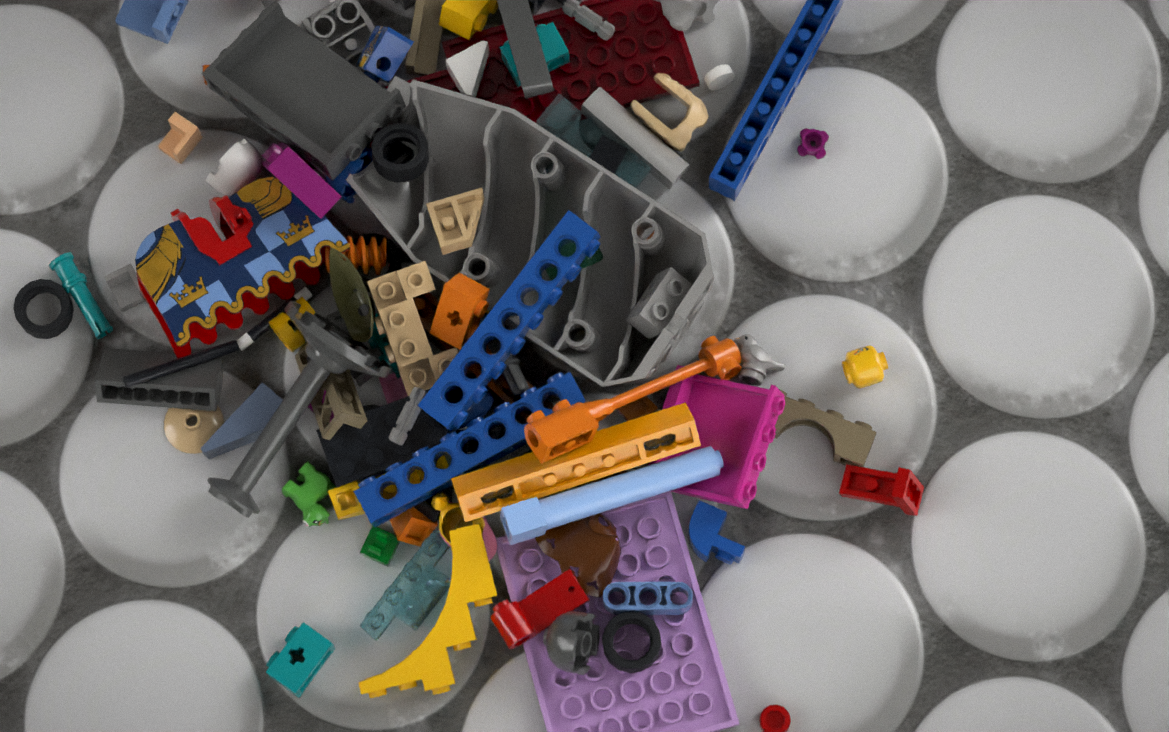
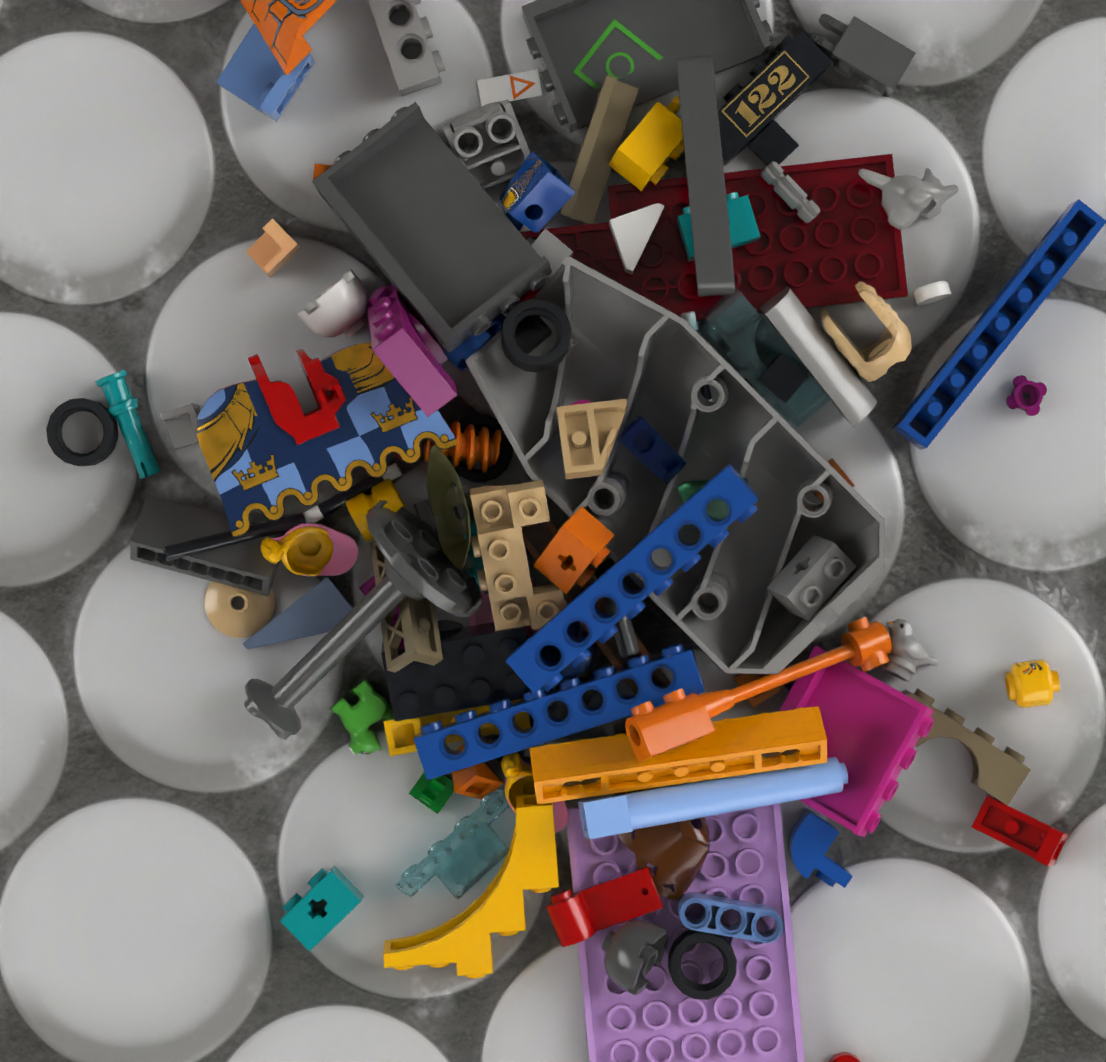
camera: 10 degrees right, 15 degrees up
light grey axle [389,387,427,445] -> none
none -> yellow hair [260,523,359,576]
none -> clear blue leg [617,415,687,485]

